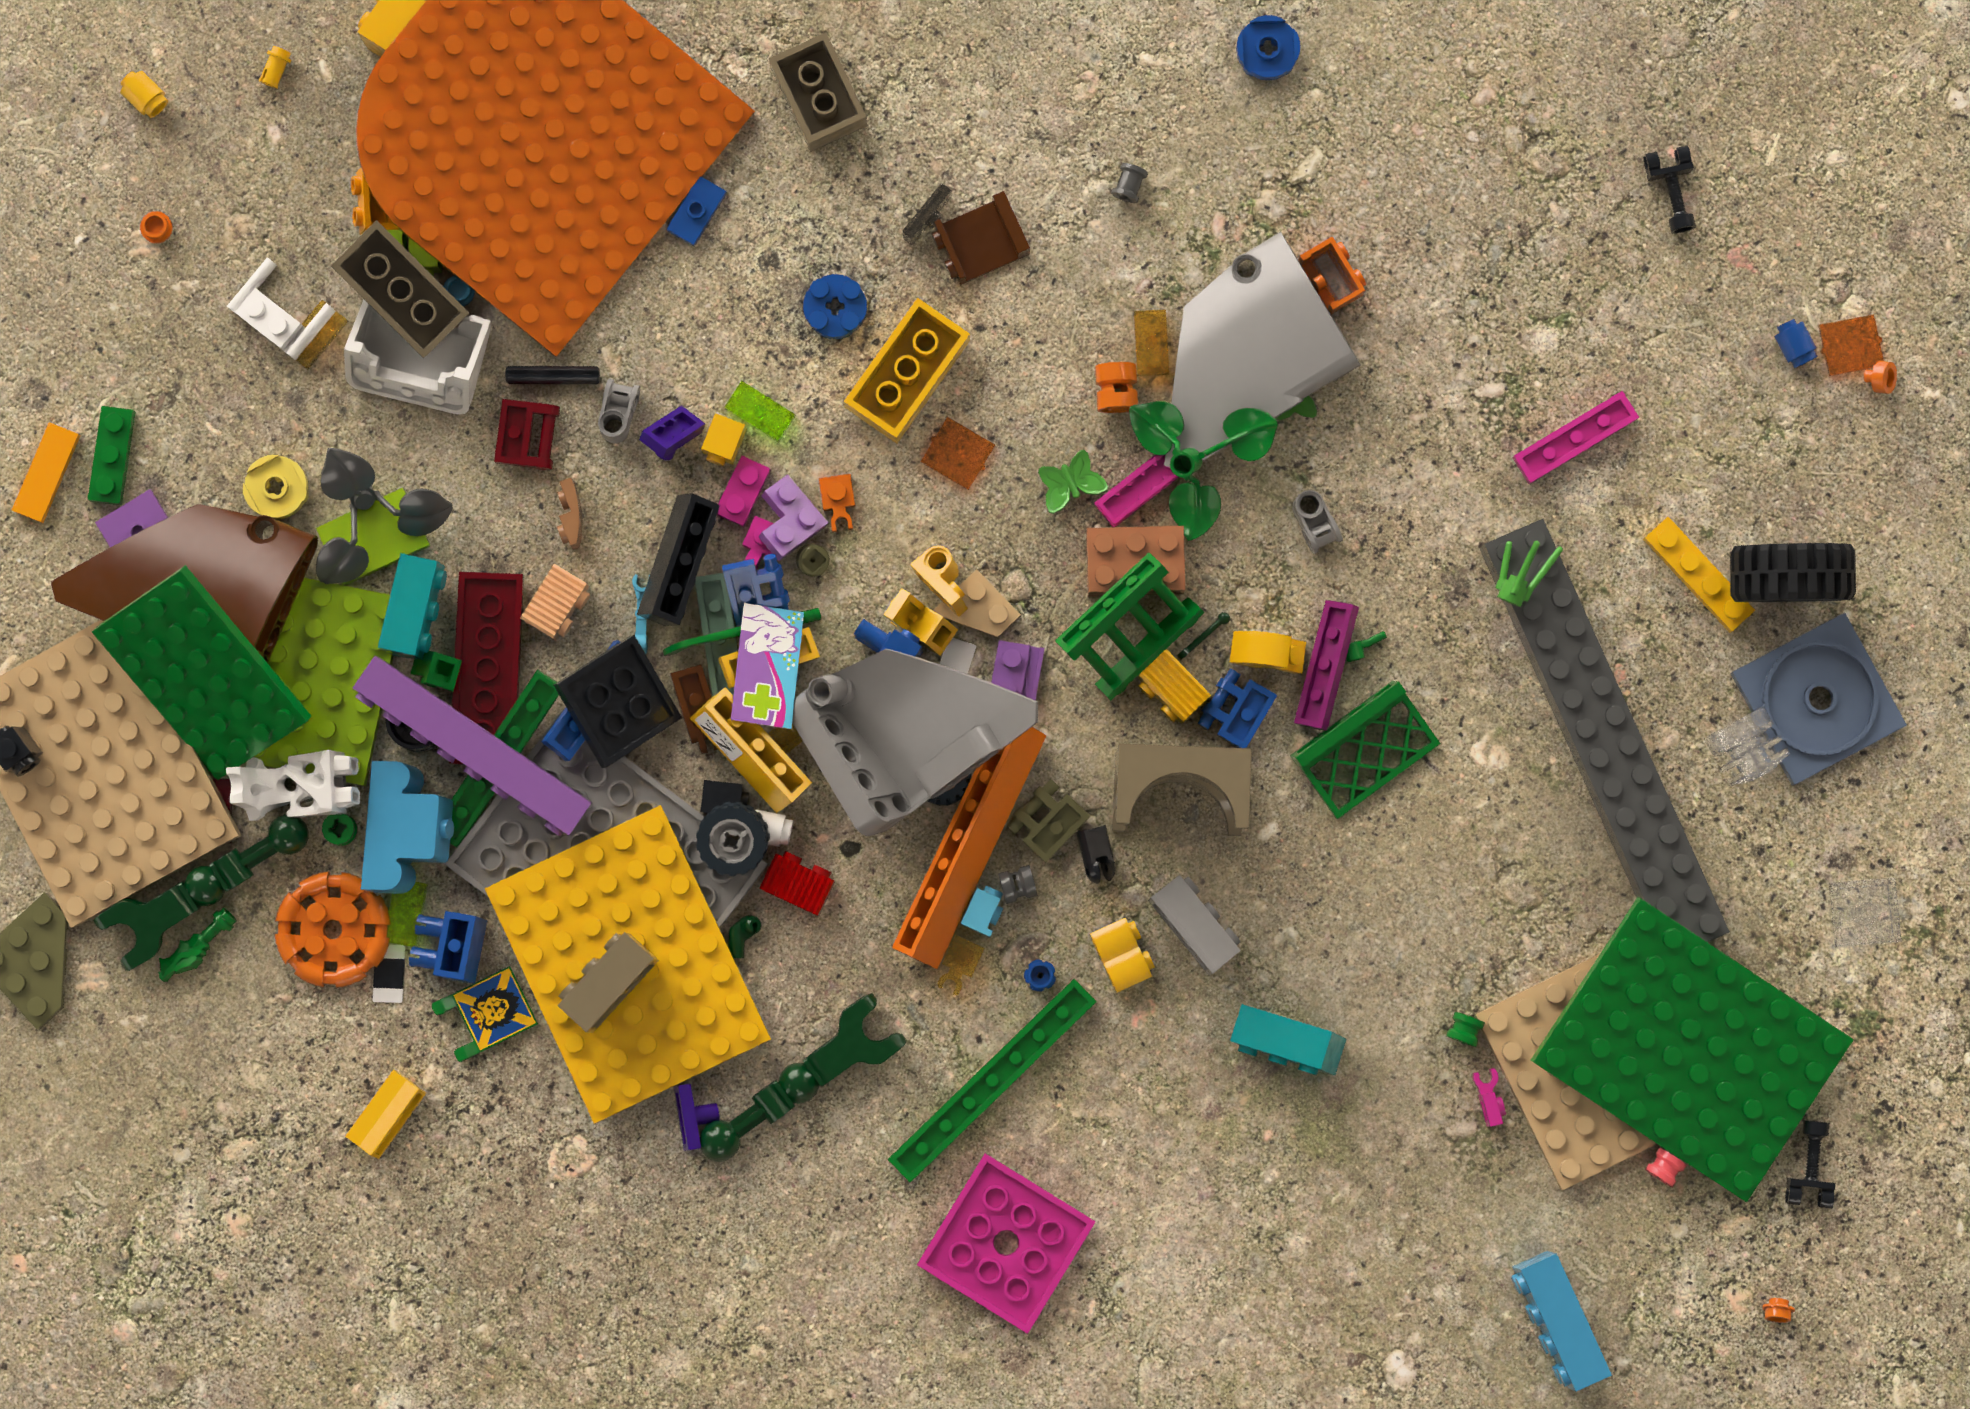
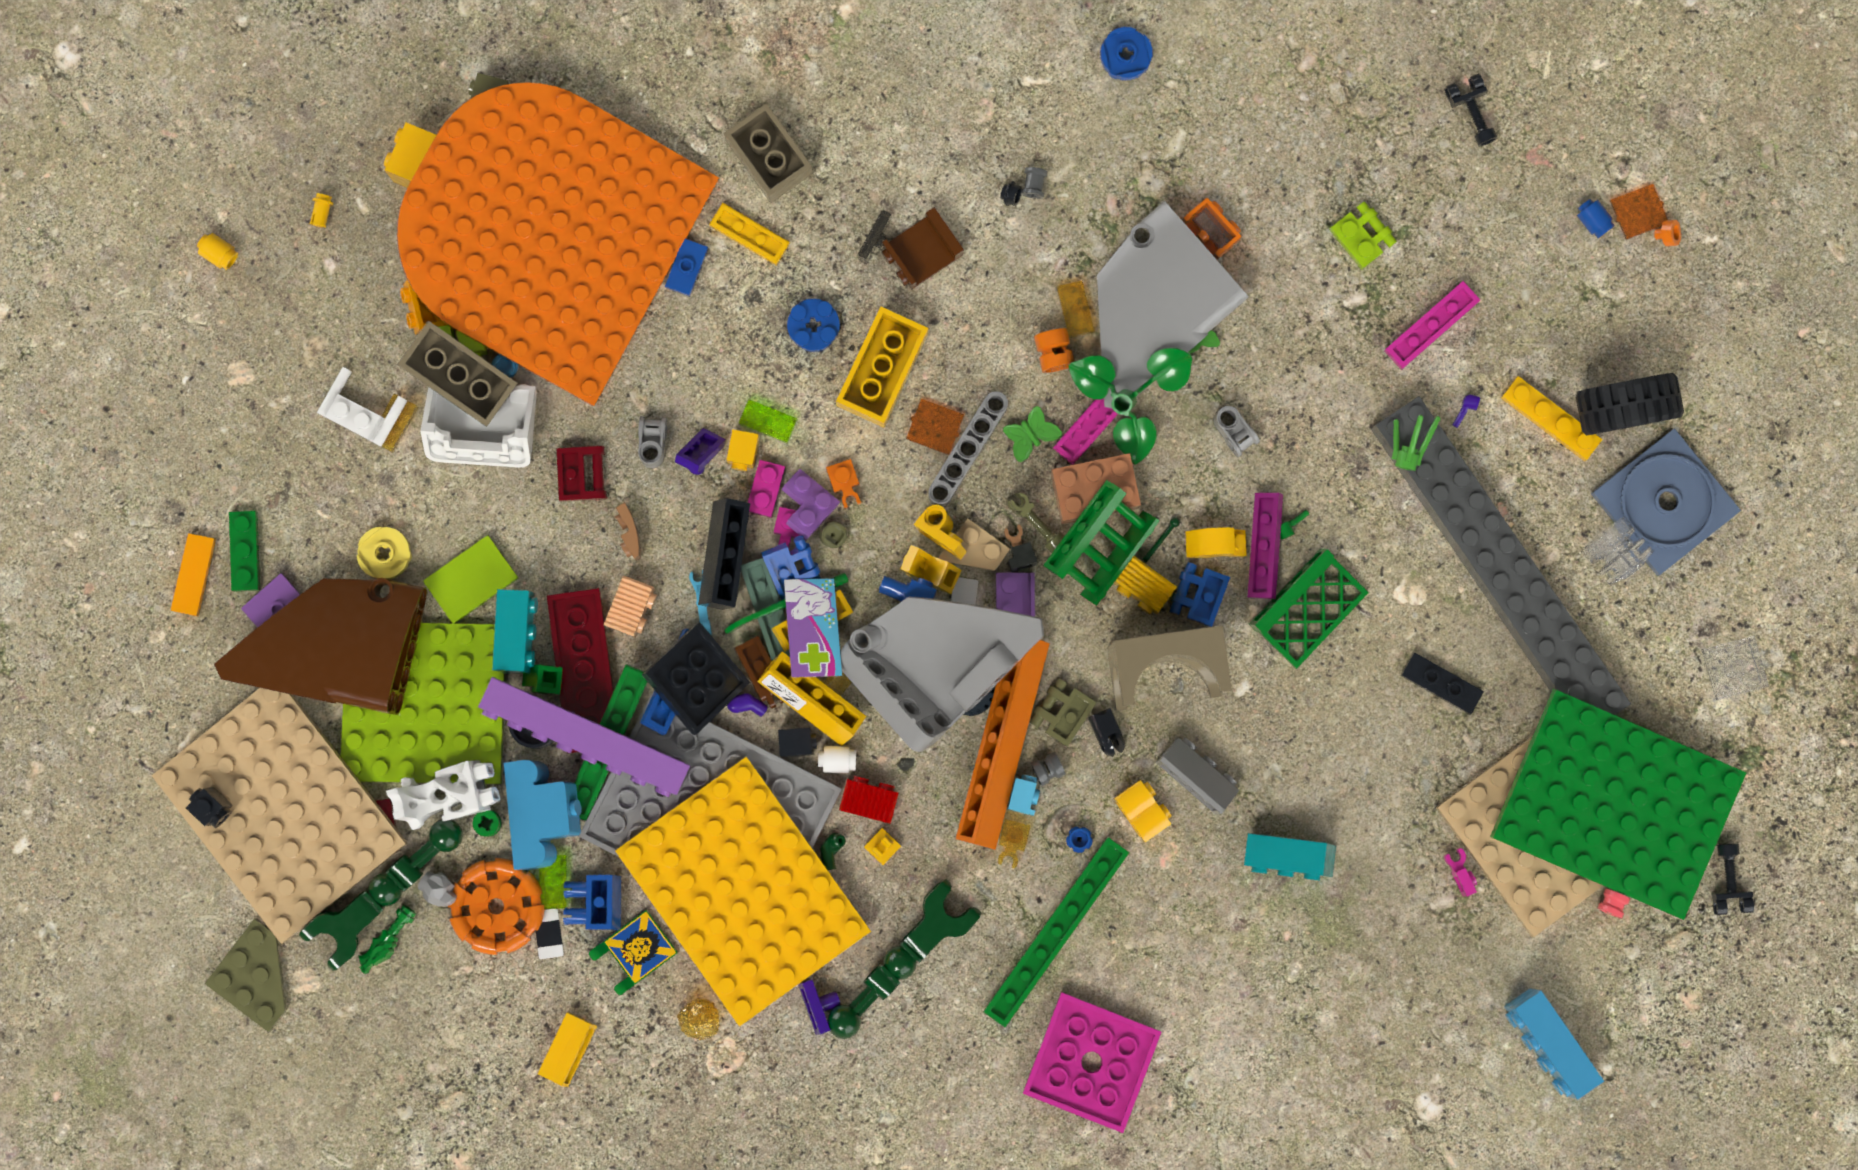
camera: 15 degrees left, 0 degrees up
green plate [92,565,311,780] -> none
orange plate [140,211,173,244] -> none
dark grey plant [316,448,453,584] -> none
black axle [505,366,600,385] -> none
dark tan brick [557,932,659,1033] -> none
black wheel [696,802,770,876] -> none
green wheel [1446,1012,1485,1047] -> none
orange plate [1762,1298,1795,1323] -> none
none -> light grey rock [418,871,456,906]
none -> clear yellow piece [677,998,720,1041]
none -> yellow tile [709,202,790,266]
none -> dark purple arm [727,693,768,717]
none -> yellow tile [864,828,901,865]
none -> light grey beam [928,391,1008,507]
none -> black plate [1000,181,1022,206]
none -> pearl dark grey piece [1004,525,1037,573]
none -> olive bar [1006,493,1064,553]
none -> lime plate [1329,201,1397,270]
none -> black plate [1400,652,1484,715]
none -> dark purple hand [1452,395,1480,428]

